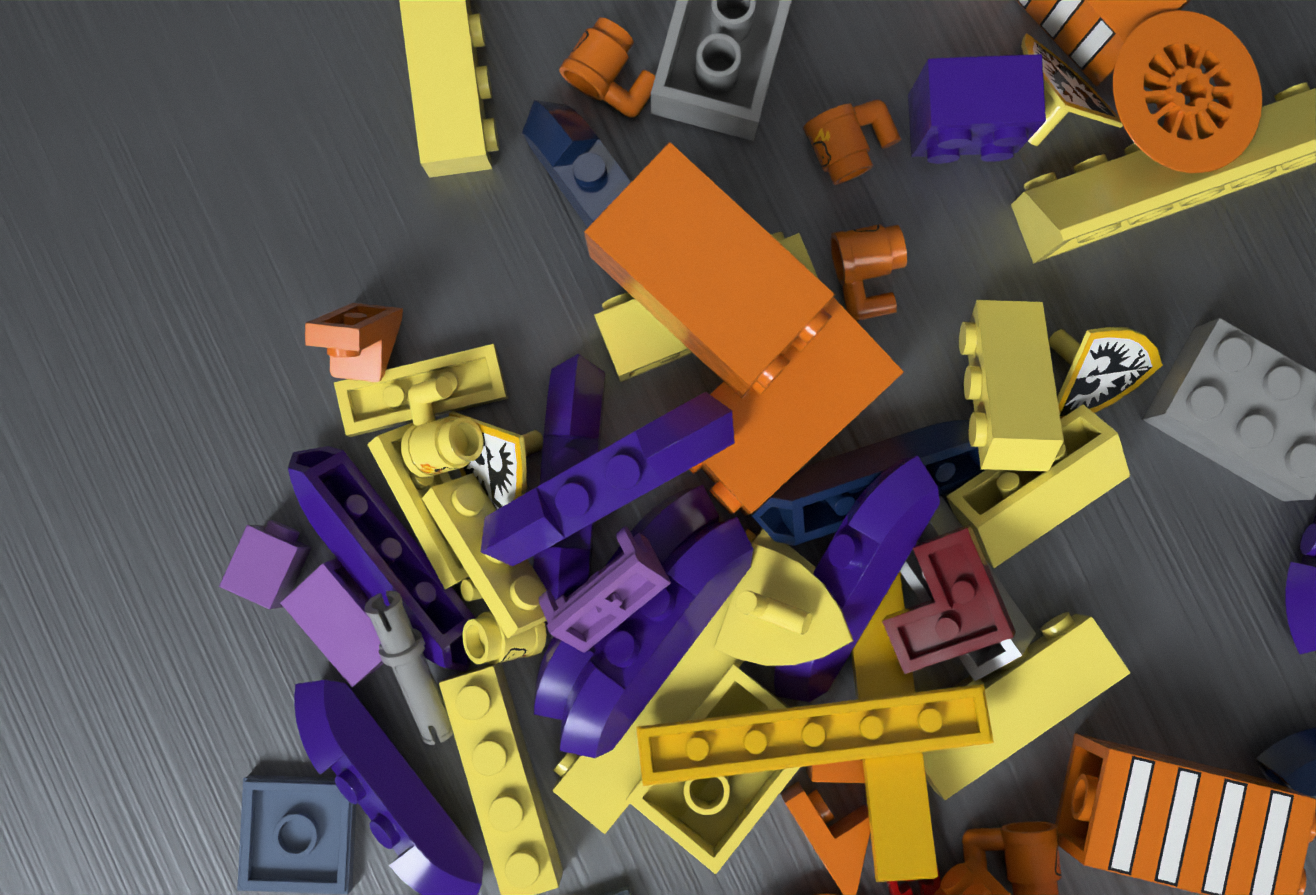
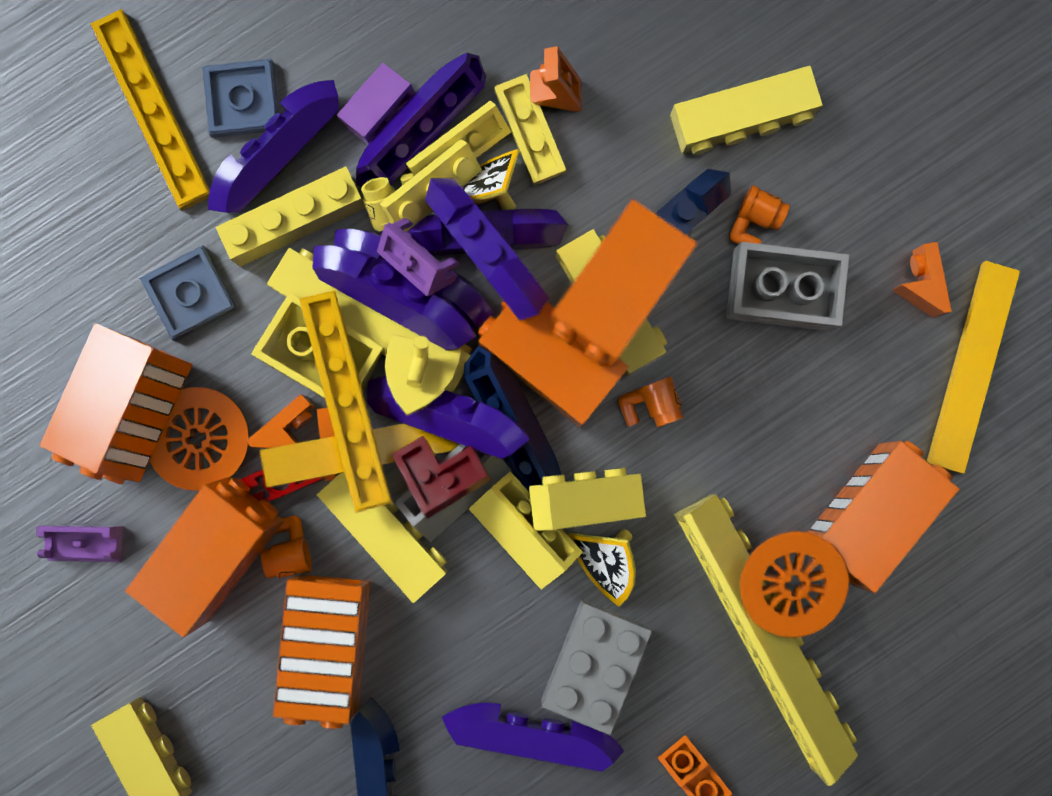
camera: 80 degrees right, 0 degrees up
medium lavender brick [219,520,312,609] -> none
light grey pin [364,591,453,745] -> none
light yellow piece [401,376,484,478] -> none
orange piece [803,99,902,185] -> none
dark purple brick [908,54,1046,164] -> none
shield [1021,33,1123,146] -> none

